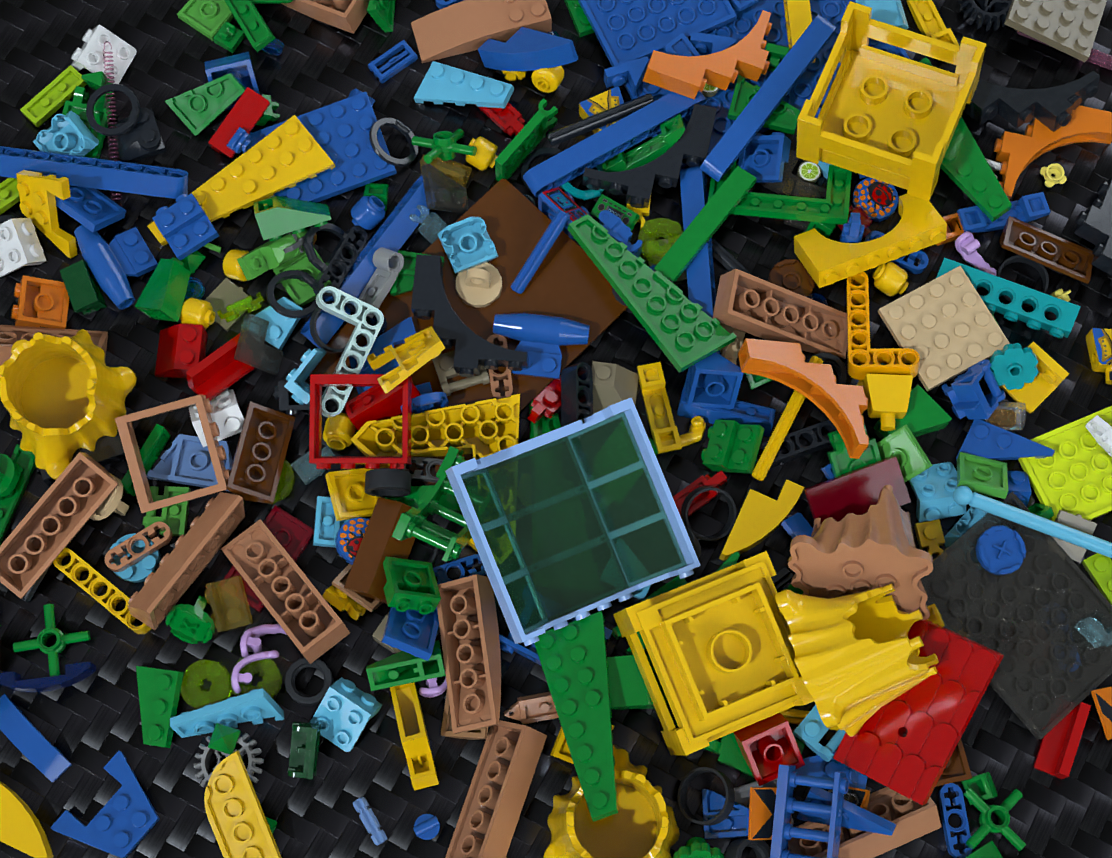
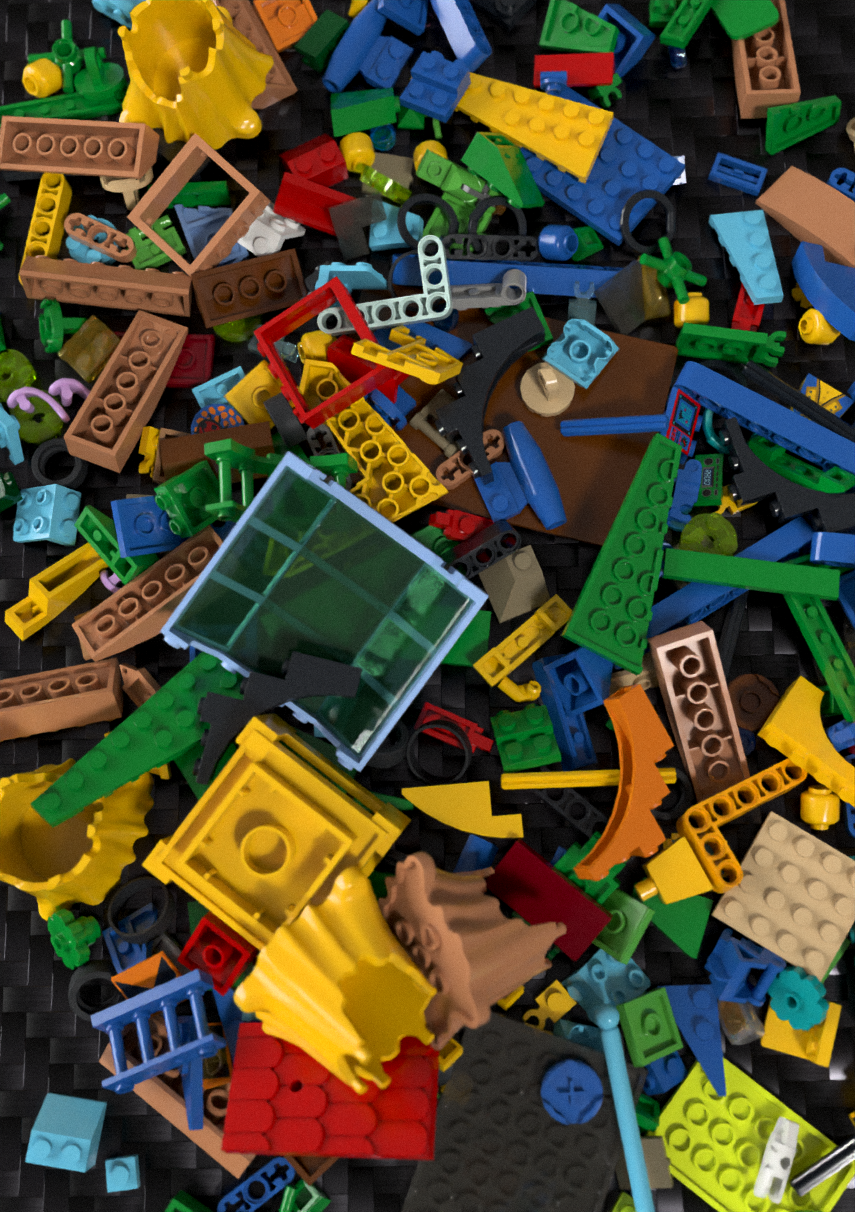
camera: 70 degrees right, 5 degrees up
none -> black arch [193,651,362,785]

